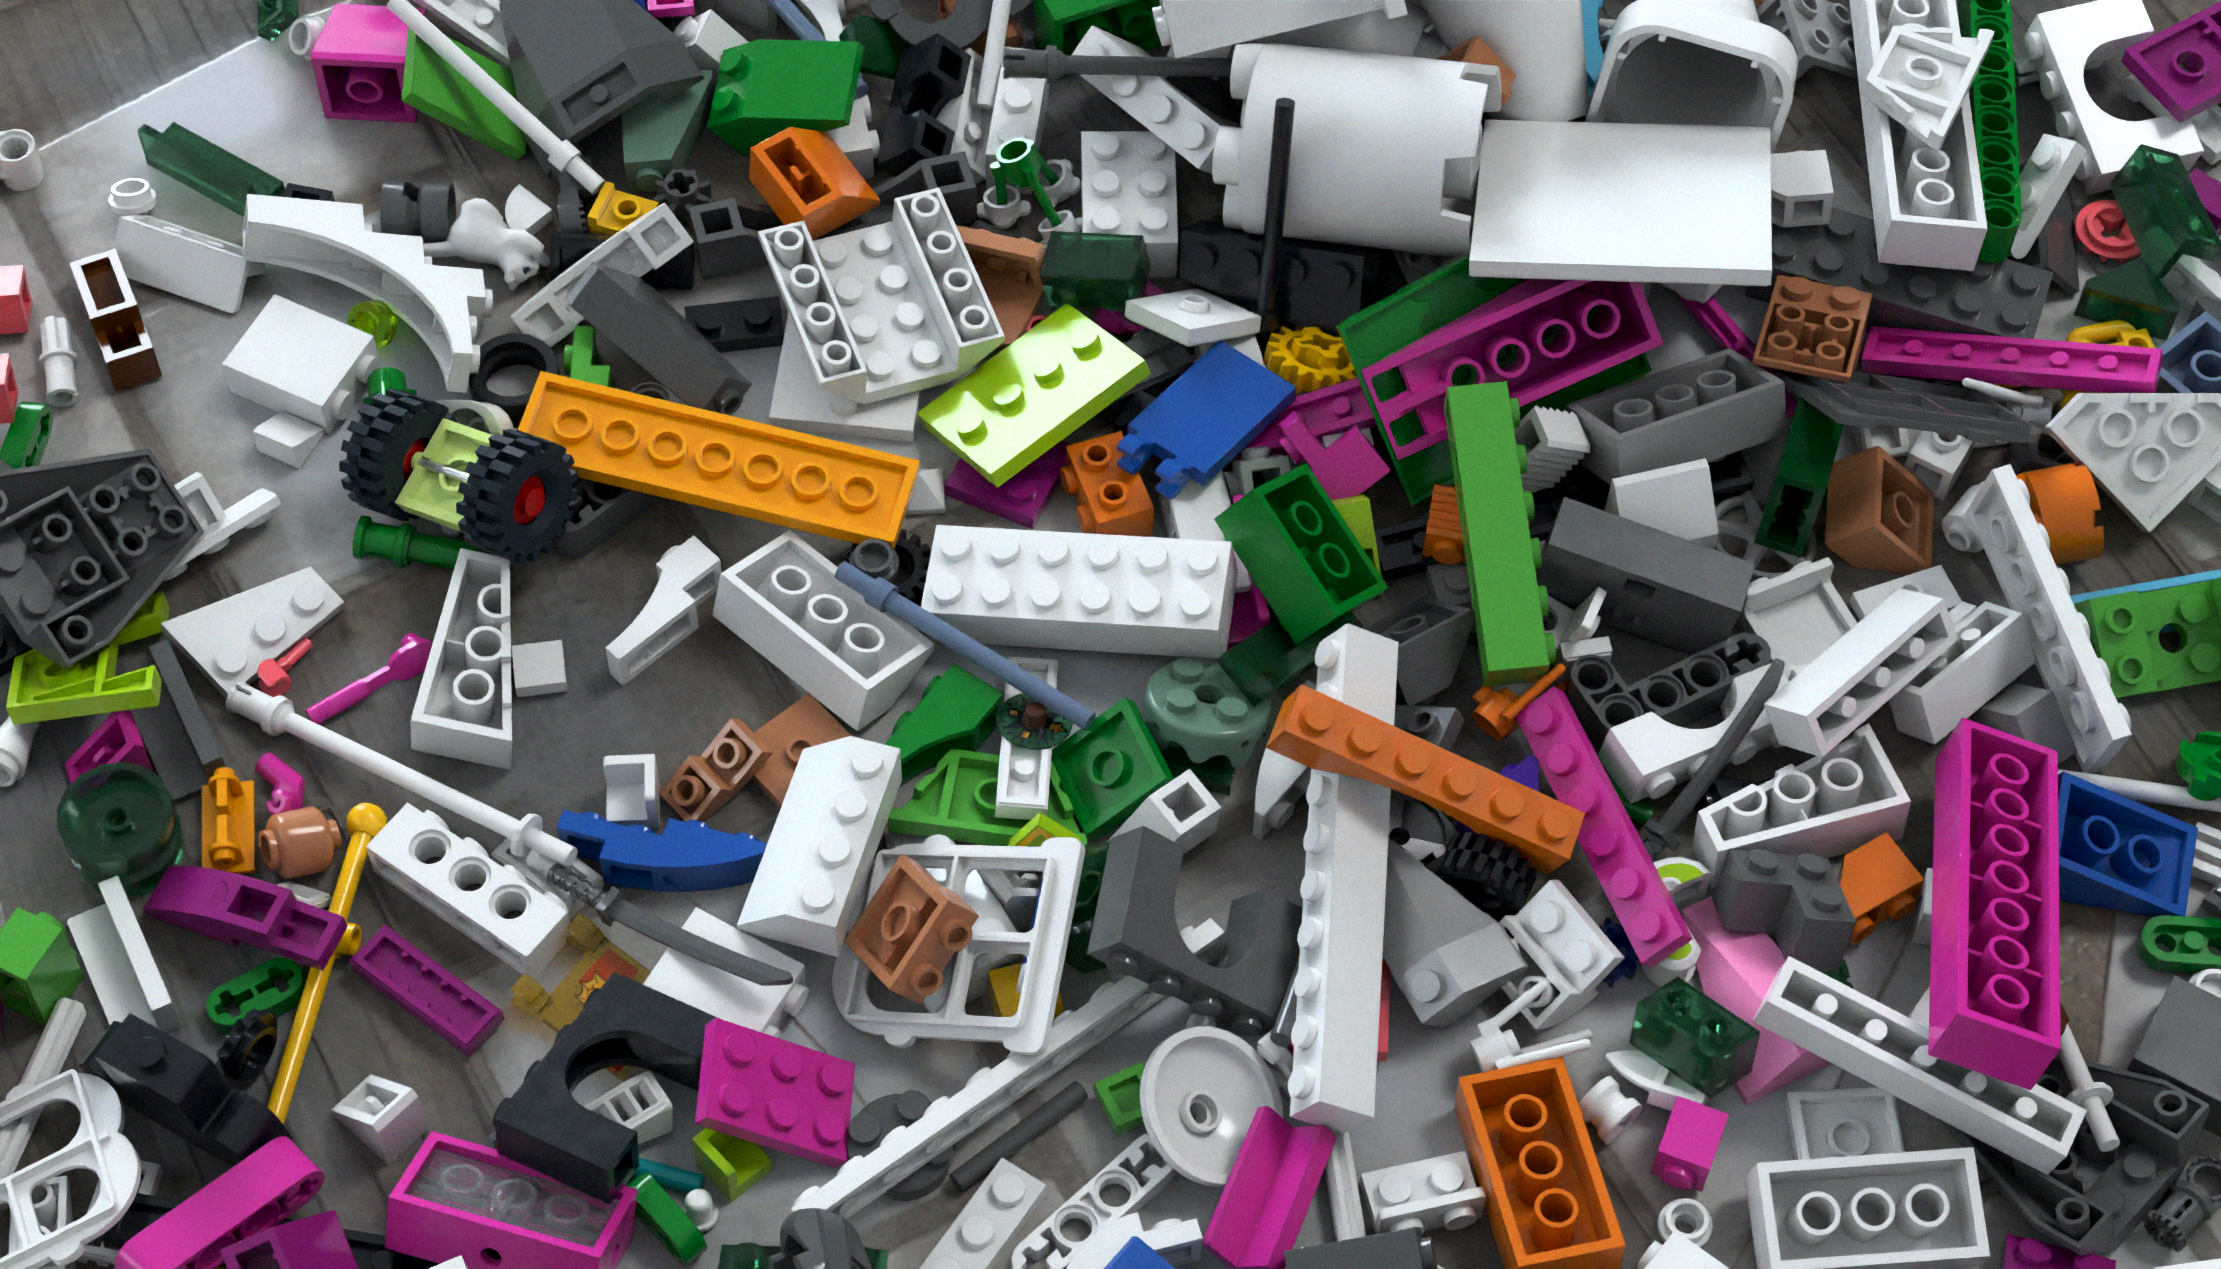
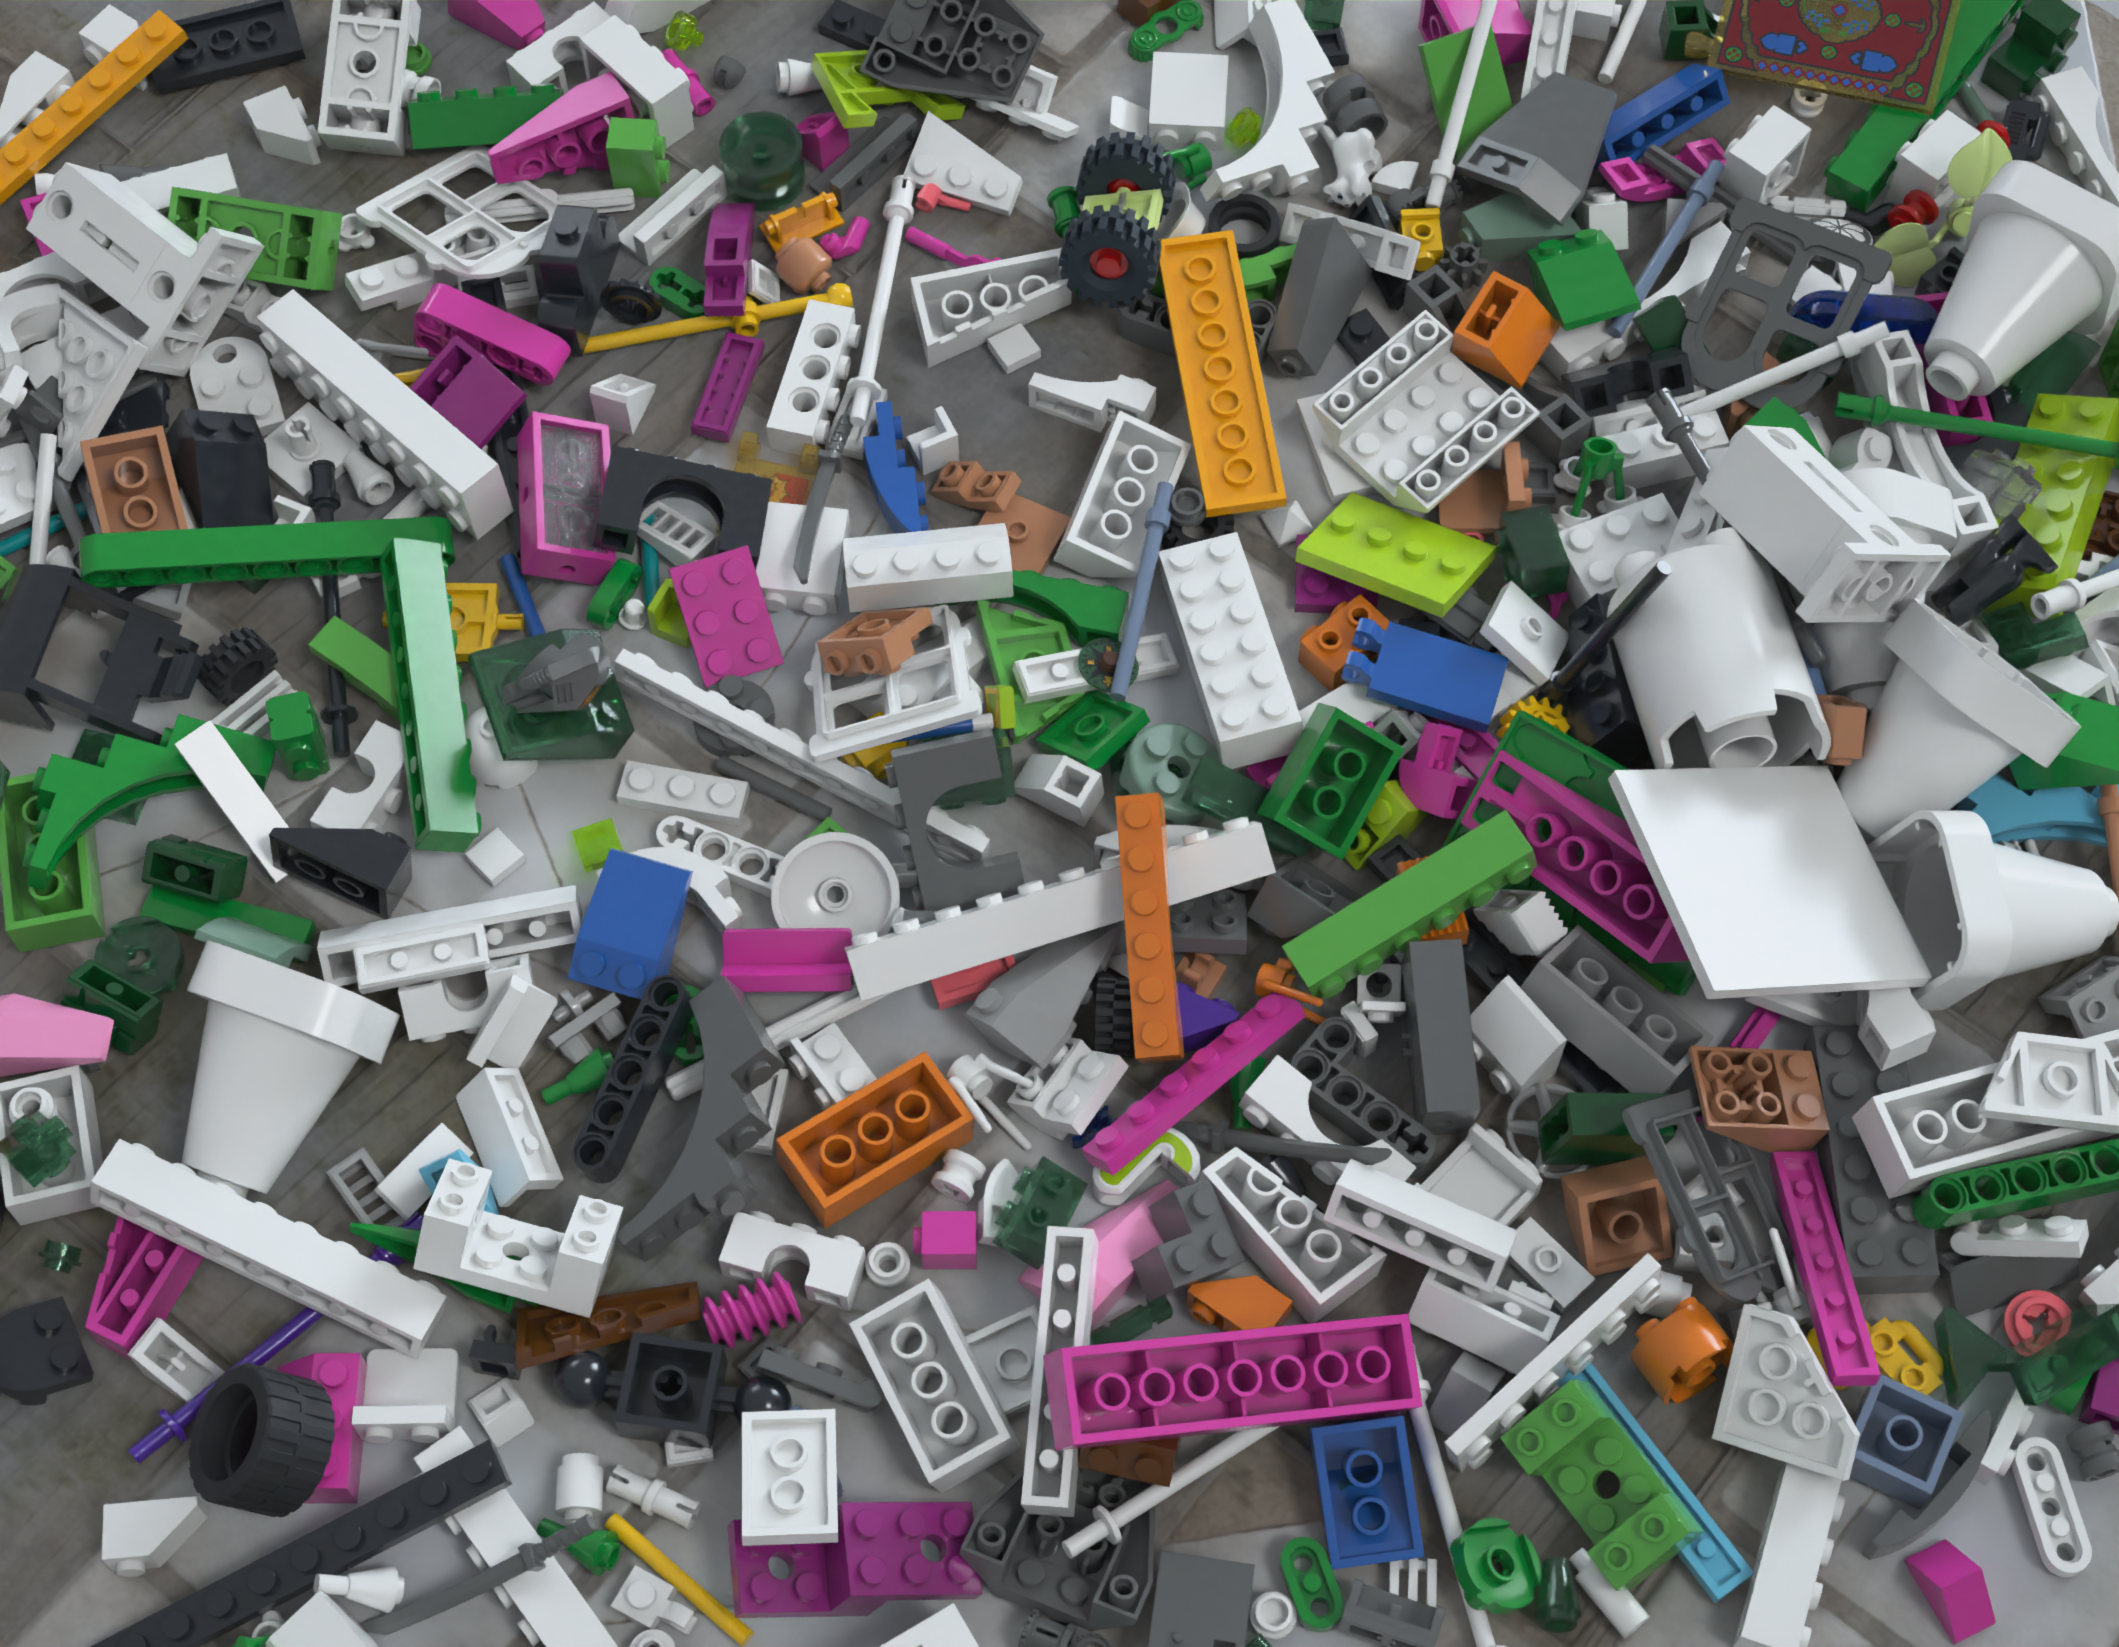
camera: 70 degrees right, 5 degrees up
none -> green piece [1128,0,1204,62]

